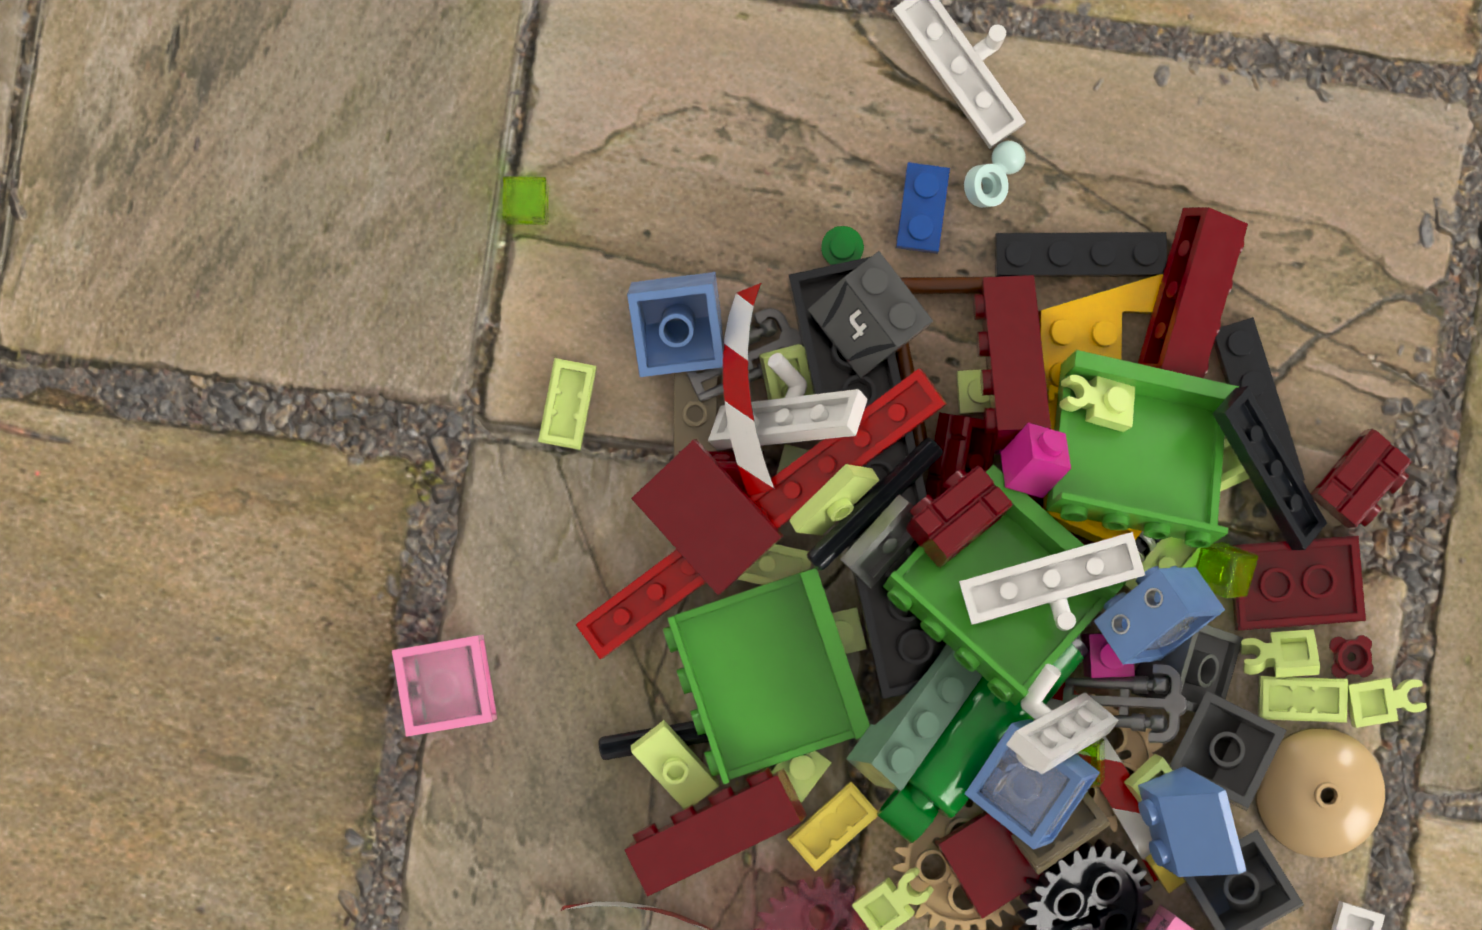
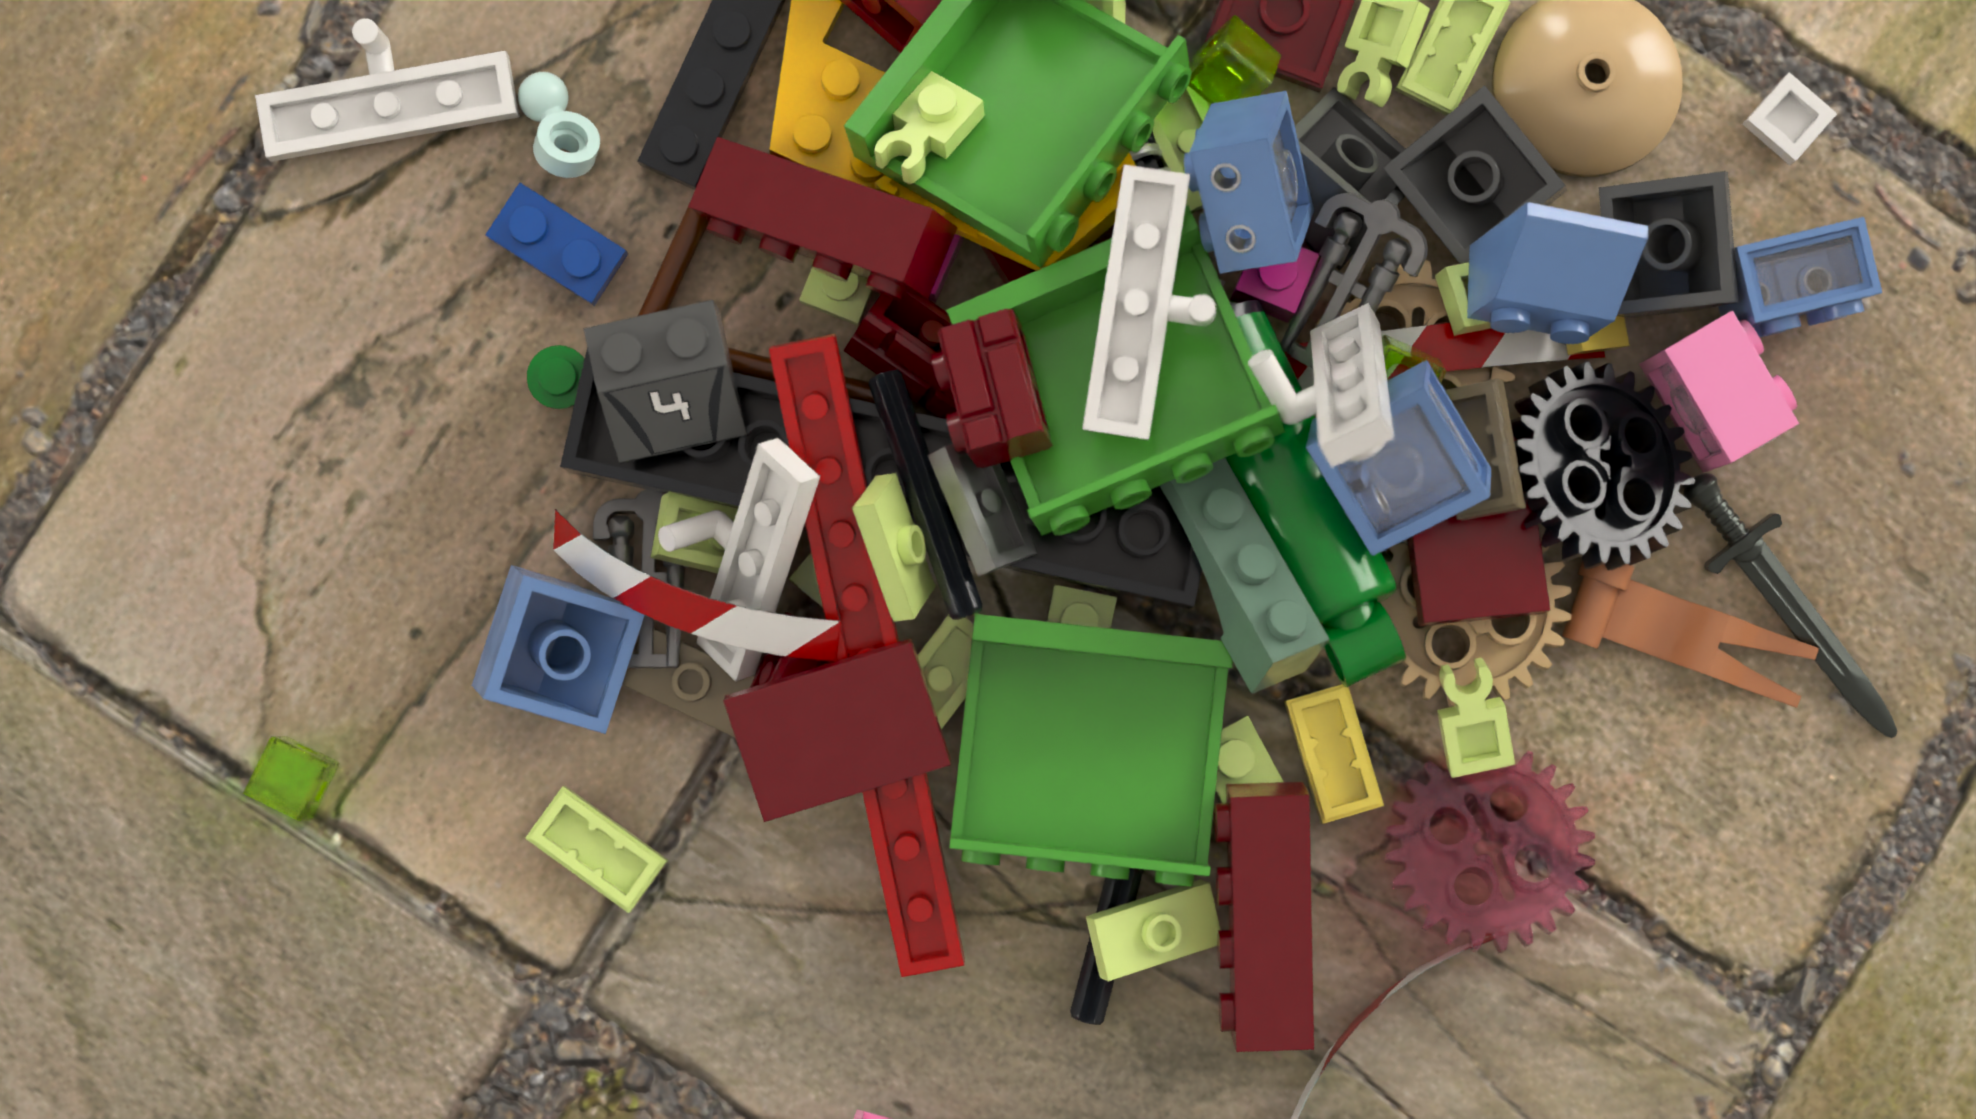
camera: 65 degrees left, 0 degrees up
dark pink brick [1001,423,1071,498] -> none

